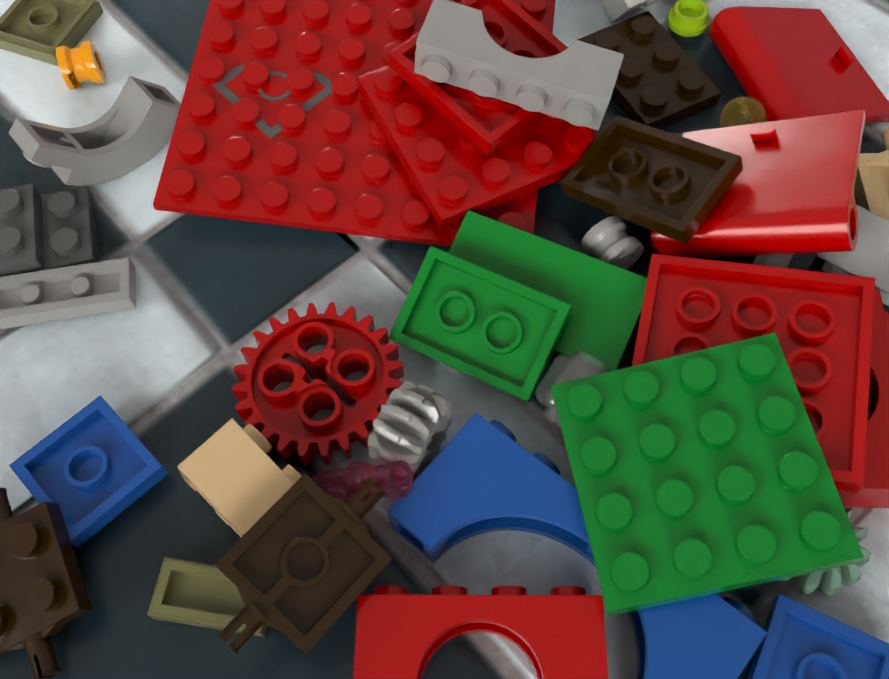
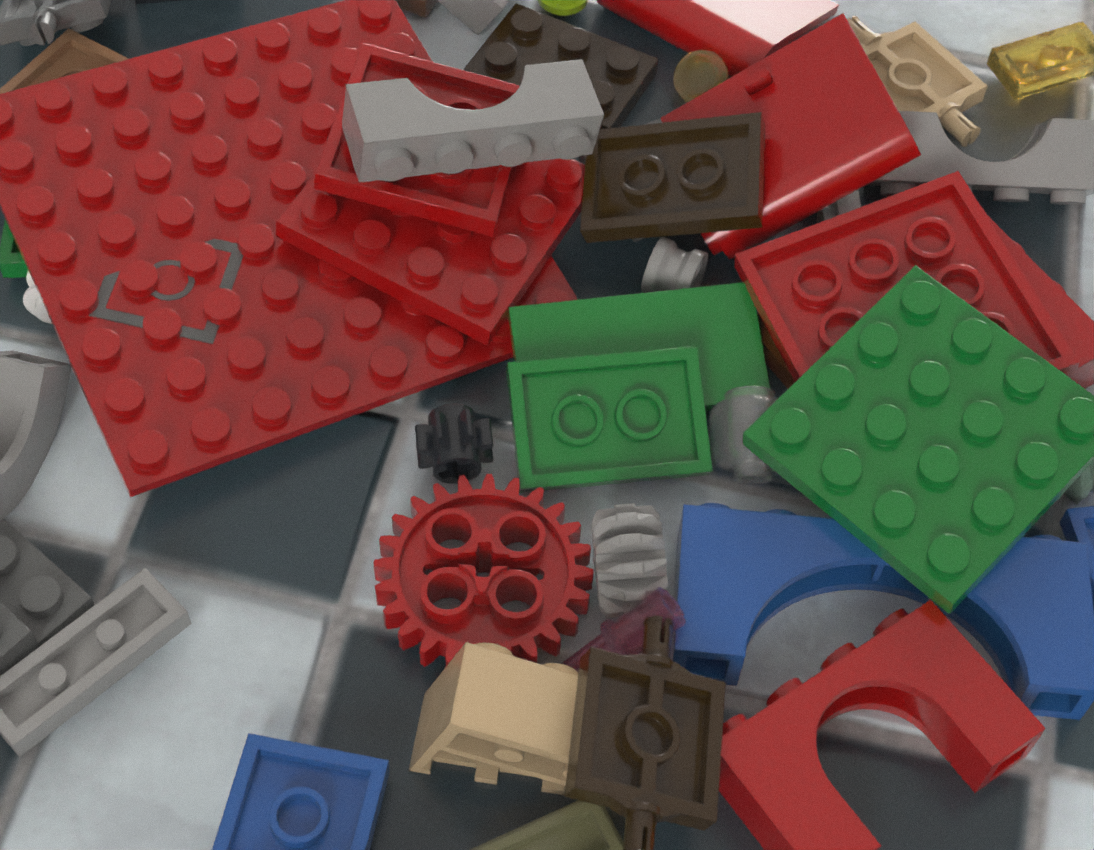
camera: 40 degrees left, 5 degrees down
none -> black gear [415,403,494,484]

